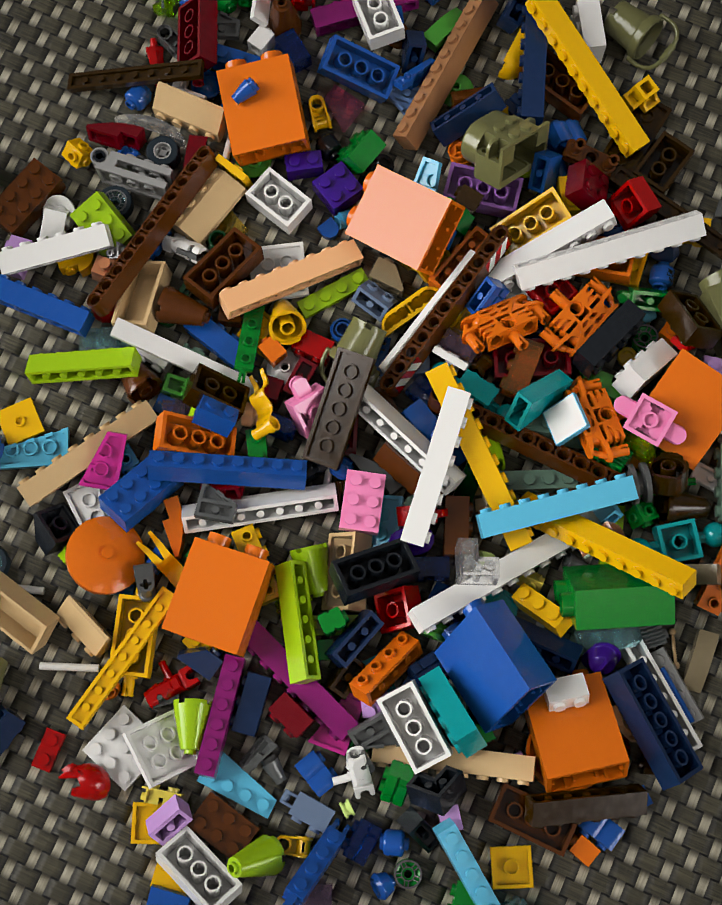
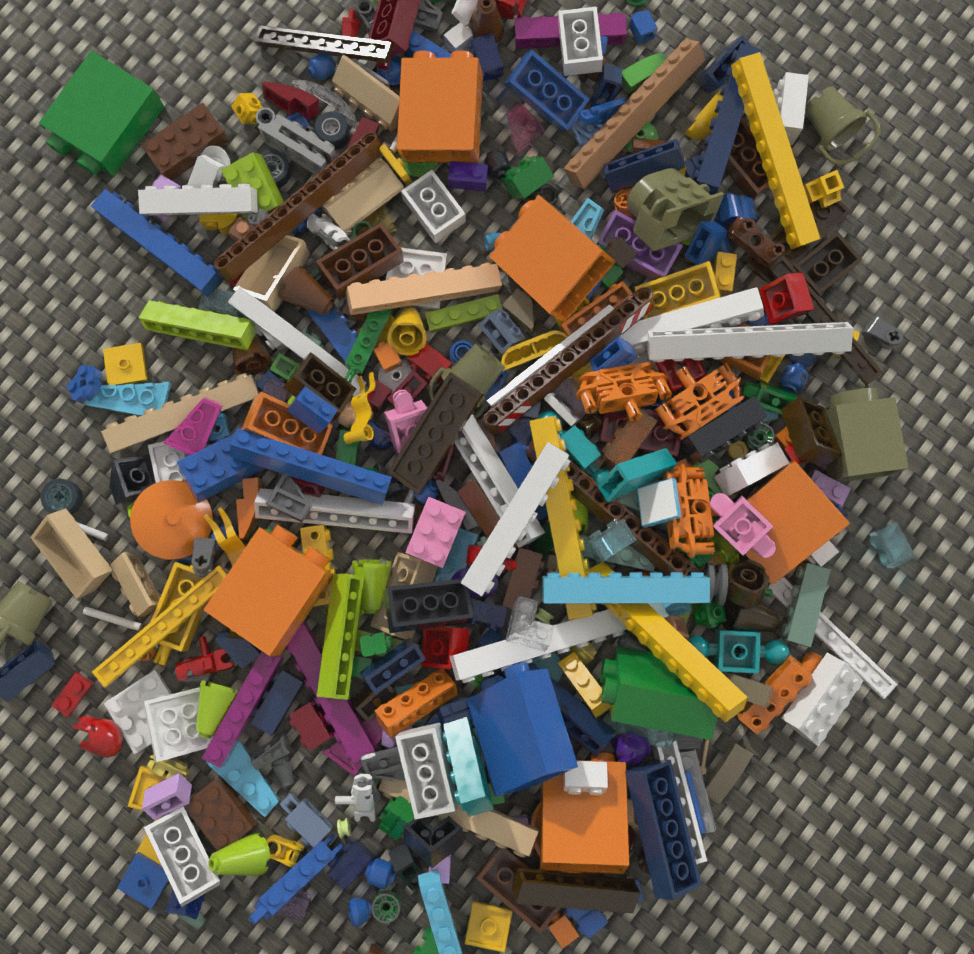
camera: 10 degrees right, 5 degrees up
blue cone [232,77,260,105] -> none
blue brick [294,750,339,798] -> none
yellow piece [308,95,332,133] -> none
dark purple brick [312,161,364,216] -> none
blue tile [317,217,339,240] -> none
dark red brick [564,158,609,211] -> none
none -> clear light blue brick [585,519,637,565]

